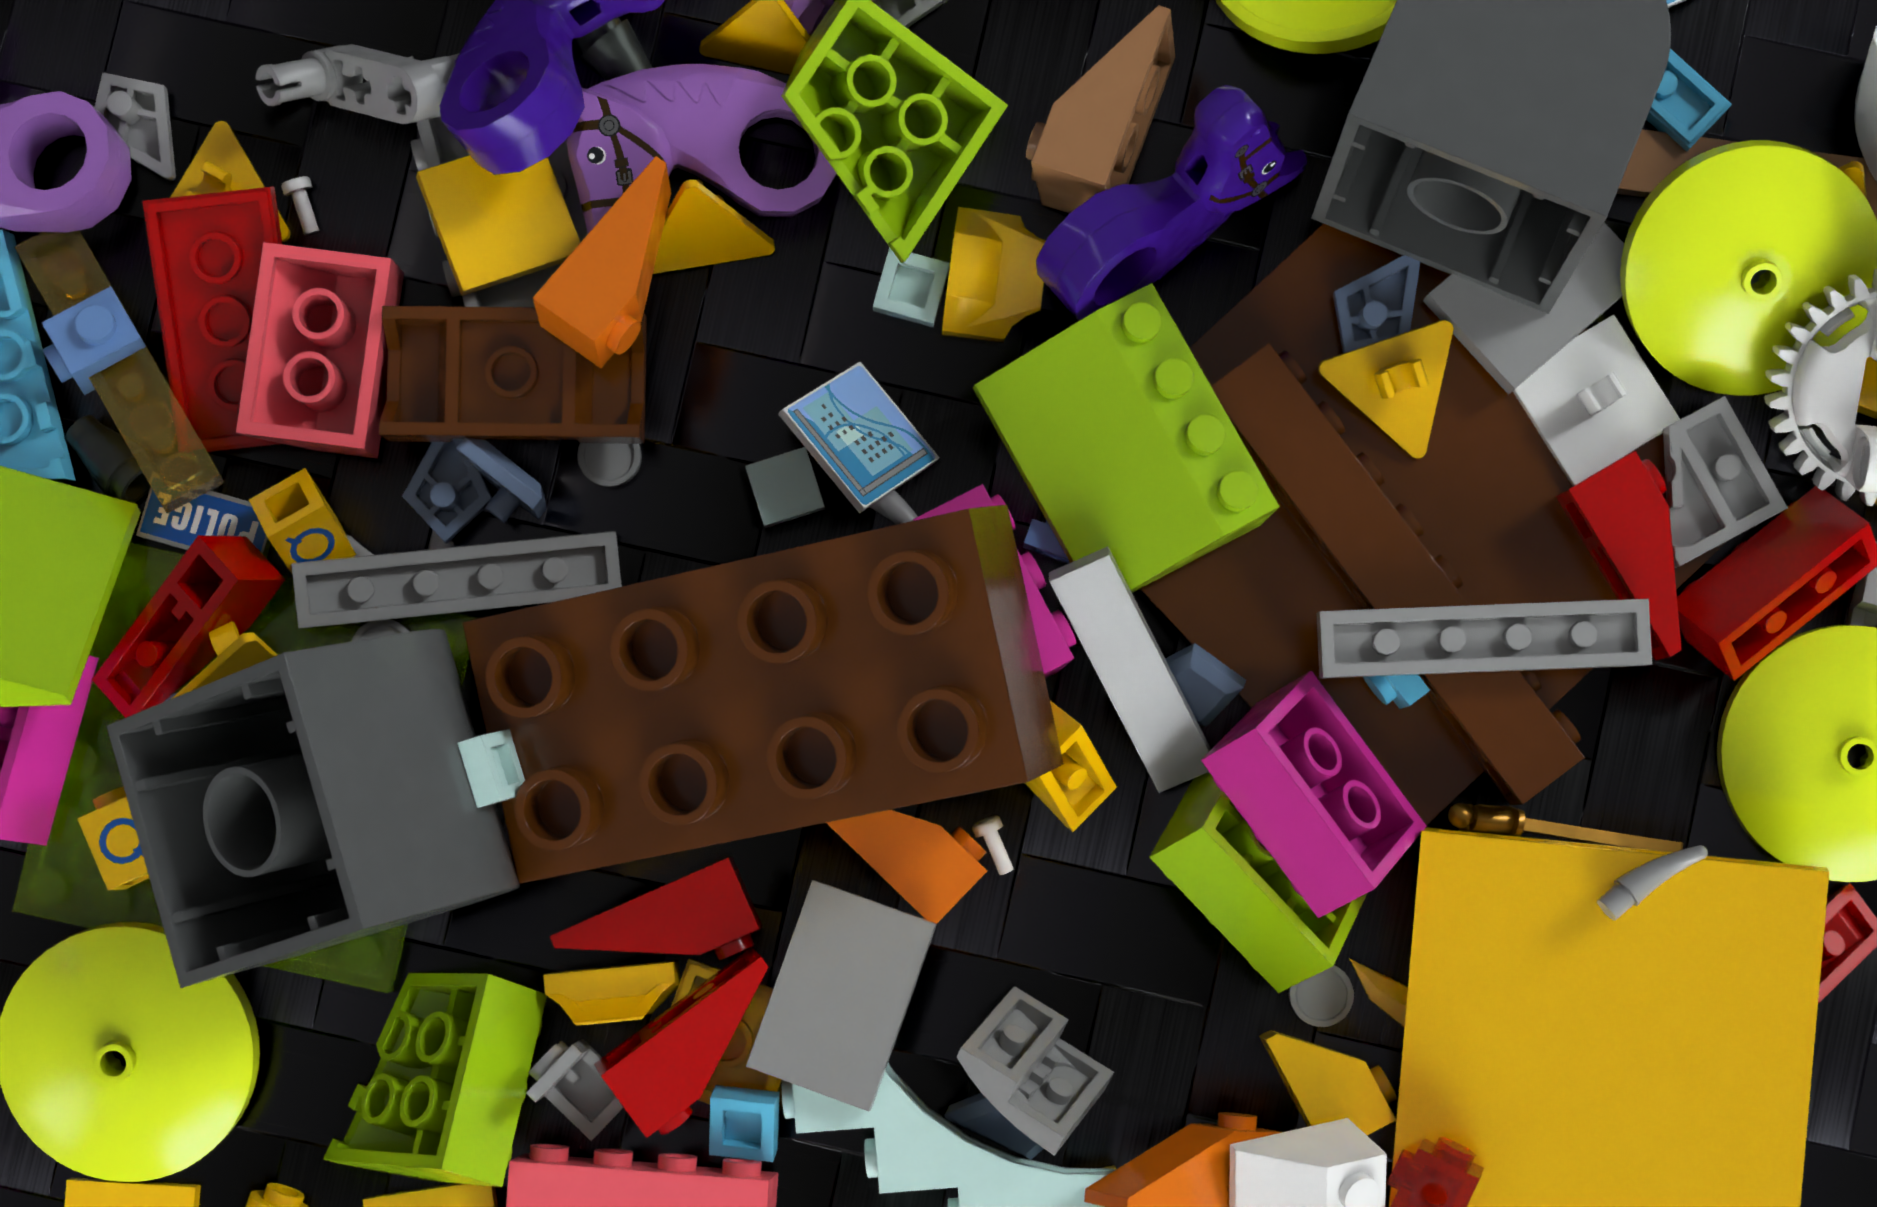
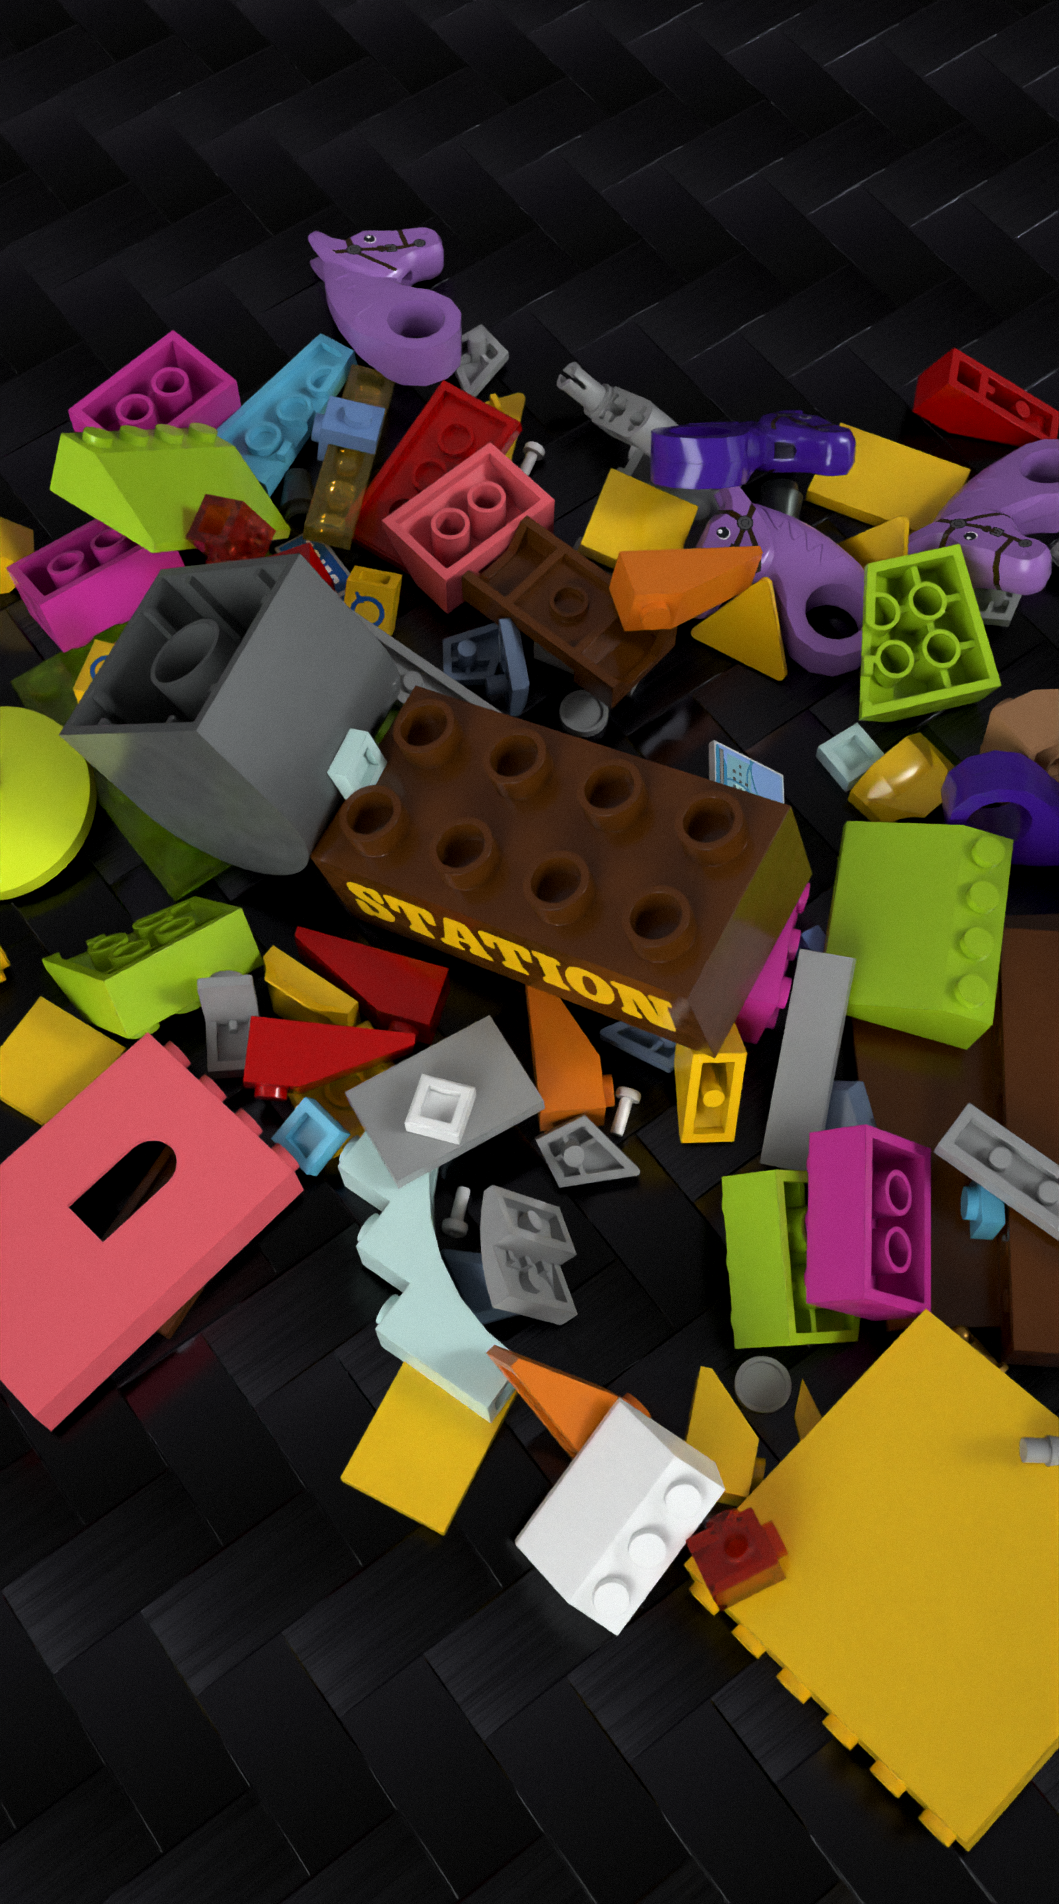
camera: 40 degrees right, 20 degrees down
none -> clear red brick [185,494,276,564]
none -> white tile [404,1074,476,1145]
none -> white piece [441,1186,470,1238]
none -> light grey piece [534,1113,640,1188]

